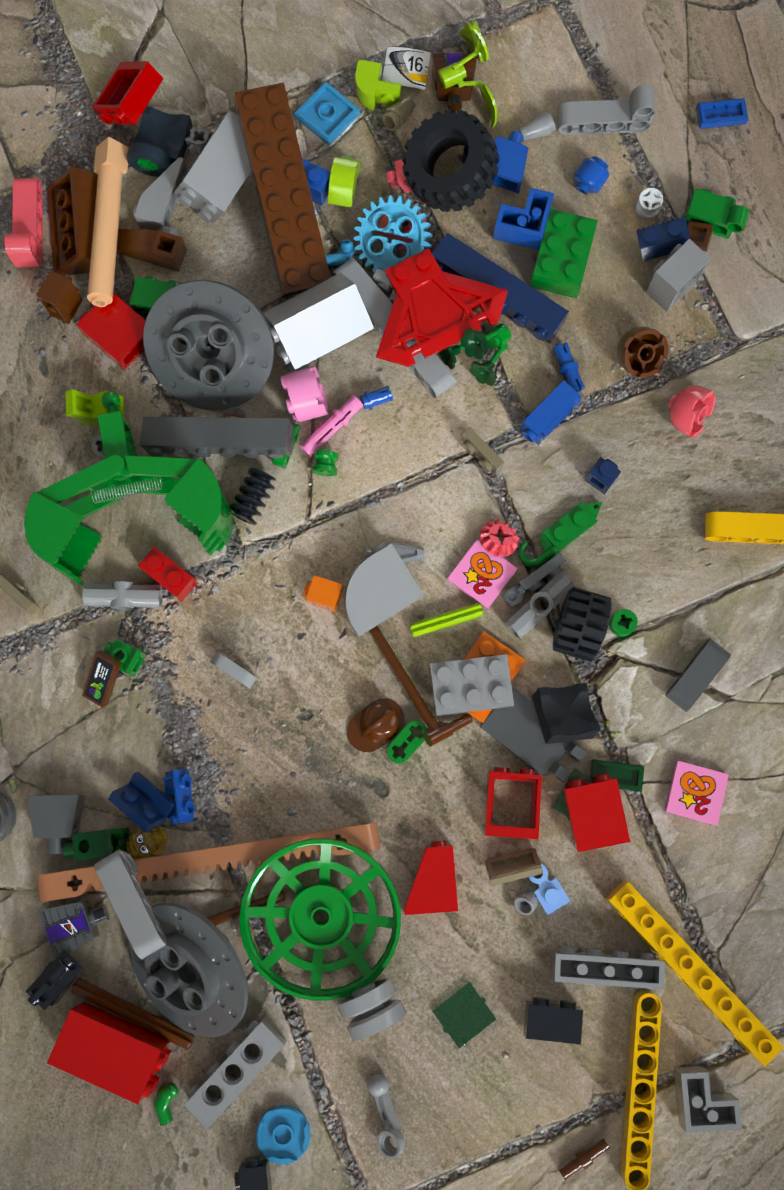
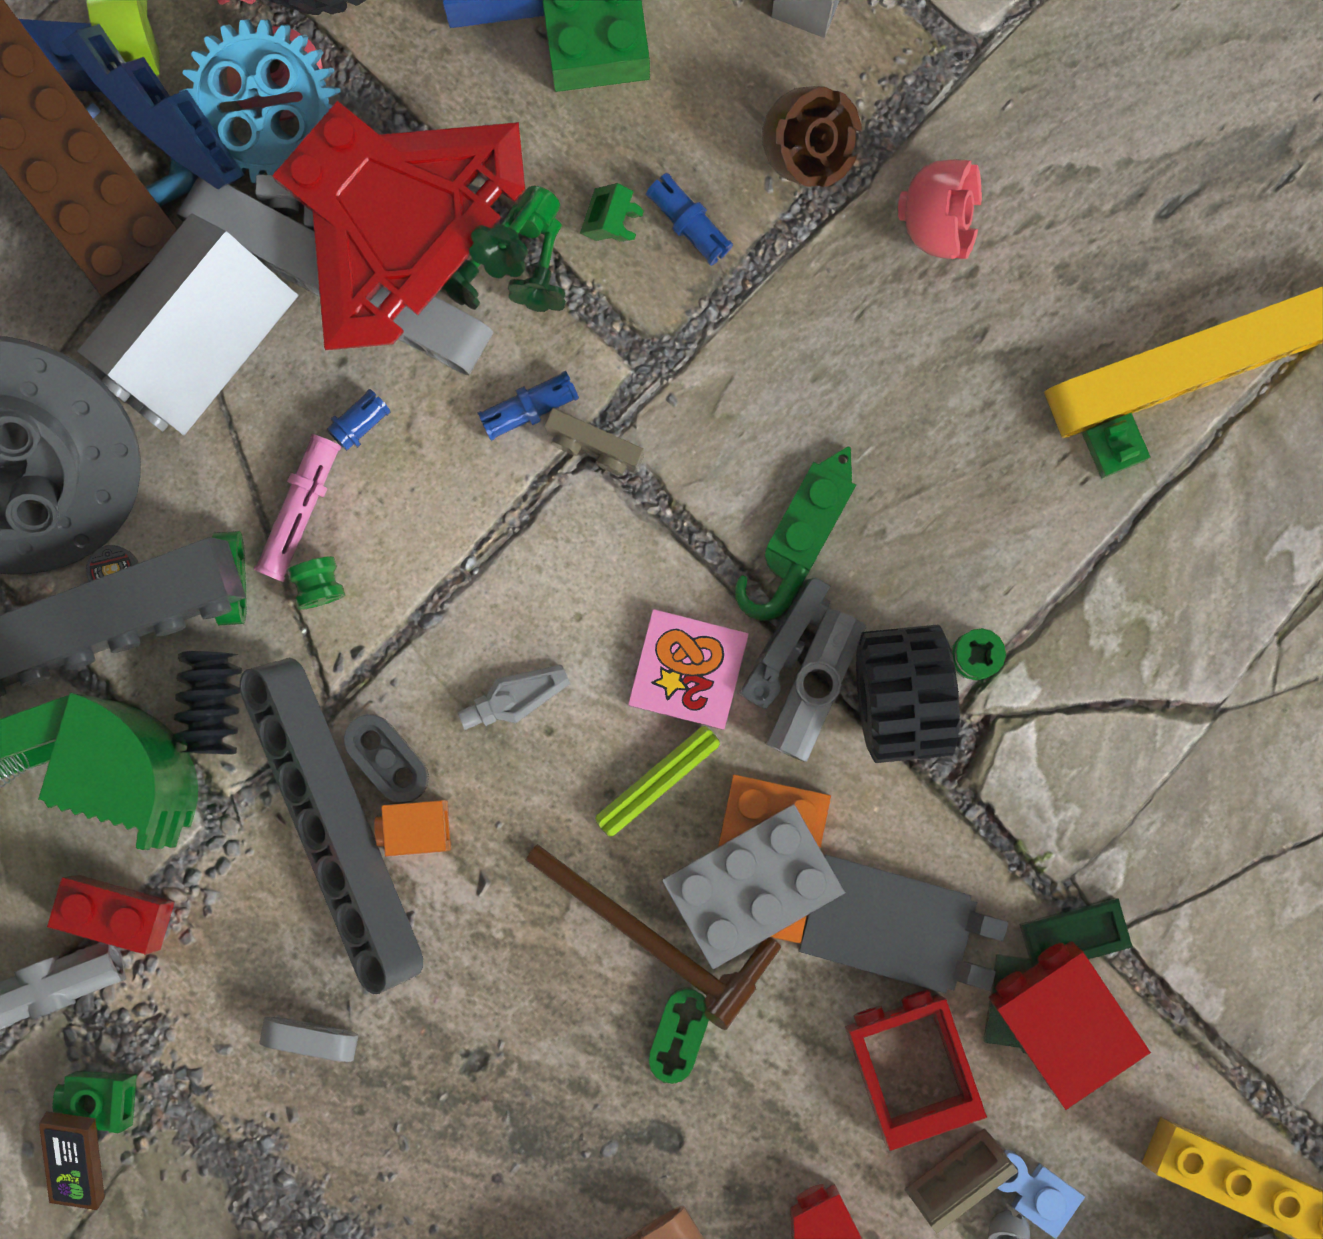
camera: 25 degrees left, 5 degrees up
bright pink brick [281,366,328,422] -> none
light grey brick [344,542,424,636] -> none
reddish brown piece [347,699,405,752] -> none
dark blue brick [432,233,569,343] -> none
coral gear [479,519,519,557] -> none
blue window [521,380,582,445] -> none
black brick [532,683,601,744] -> none
dark blue brick [585,457,621,495] -> none
bright pink tile [664,761,729,826] -> none
dark grey beam [665,638,731,712] -> none
none -> dark blue slope [62,24,245,189]
none -> dark grey beam [240,658,423,994]
none -> dark grey plate [344,715,429,803]
none -> blue pin [477,370,579,441]
none -> green tile [580,183,644,242]
none -> green tile [1082,413,1151,479]

